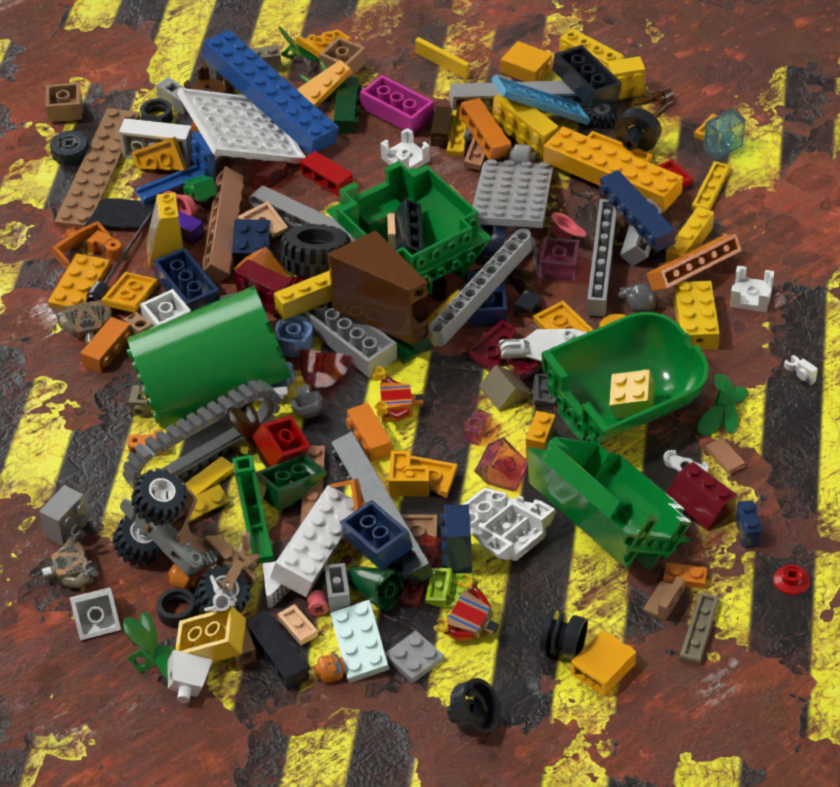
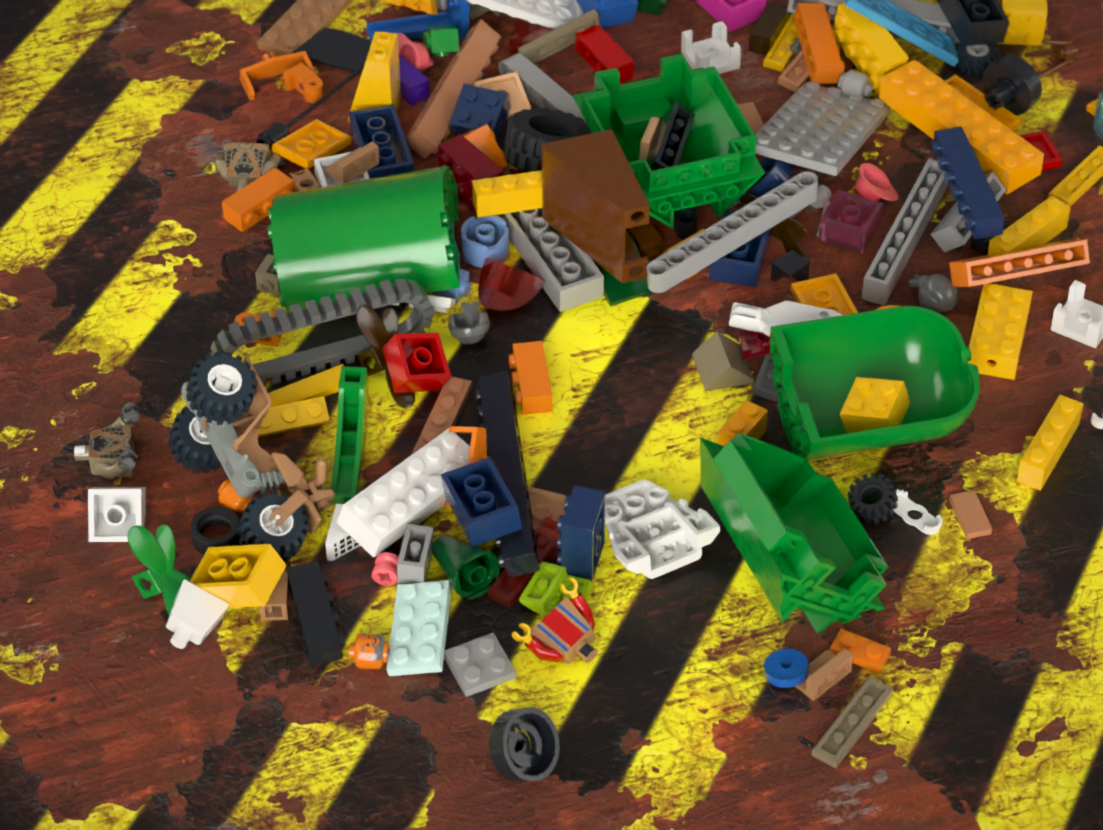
camera: 15 degrees right, 0 degrees up
light grey brick [39,485,89,546] -> none
light orange plate [48,253,110,311] -> none
white plant [204,575,237,612] -> none
dark green slope [256,453,327,511] -> none
light nougat plate [277,604,318,645] -> none
torso [373,366,423,422] -> none
light orange panel [389,451,430,497] -> none
light orange wing [410,456,457,498] -> none
clear pink leg [463,409,493,446] -> none
dark red wing [466,319,517,372] -> none
slope [474,437,528,492] -> none
black wheel [540,609,588,660] -> none
light orange brick [571,630,636,696] -> none
dark red slope [666,462,737,531] -> none
green piece [697,374,749,436] -> none
dark blue brick [735,500,762,548] -> none
red piece [773,565,810,595] -> none
none -> medium nougat panel [326,142,380,184]
none -> dark tan tile [518,9,600,64]
none -> blue piece [764,649,809,688]
none -> black tyre [848,473,898,524]
none -> yellow brick [1017,395,1084,491]

